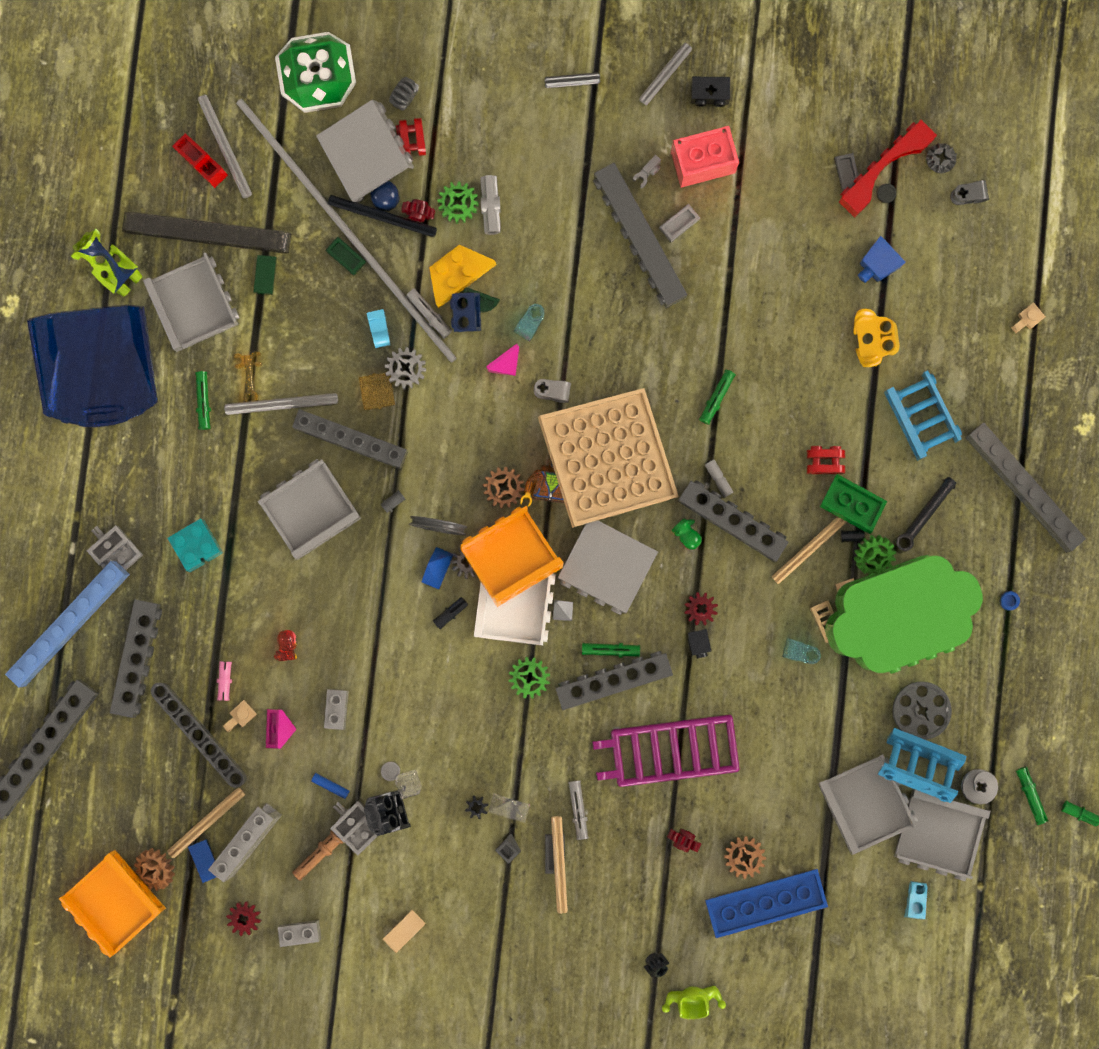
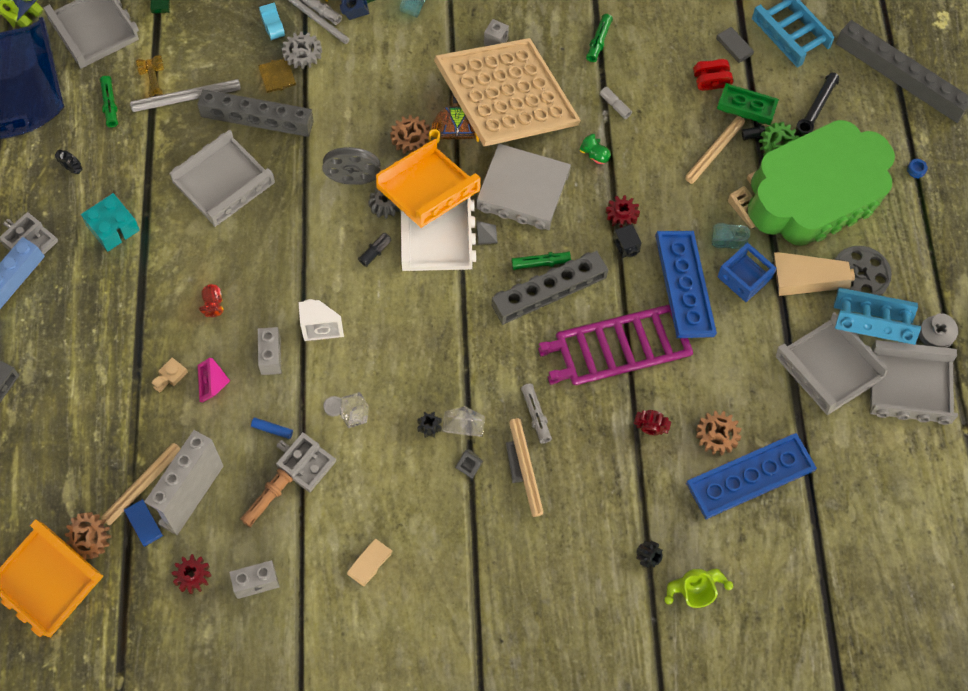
camera: 10 degrees left, 20 degrees down
dark grey brick [110,599,162,718] -> none
dark grey beam [151,683,247,788] -> none
bright pink pin [217,662,232,701] -> none
black slope [364,790,411,836] -> none
dark grey pin [380,490,406,513] -> none
blue slope [422,547,453,589] -> none
dark pink slope [486,344,519,376] -> none
bright green gear [509,657,550,699] -> none
light grey piece [534,379,571,403] -> none
dark grey brick [678,480,789,562] -> none
medium azure leg [904,881,927,920] -> none
none -> black gear [55,150,83,174]
none -> white slope [299,299,344,341]
none -> light grey brick [484,19,509,46]
none -> blue plate [655,231,717,338]
none -> dark grey tile [716,27,754,63]
none -> blue piece [717,243,777,302]
none -> tan slope [774,252,855,296]

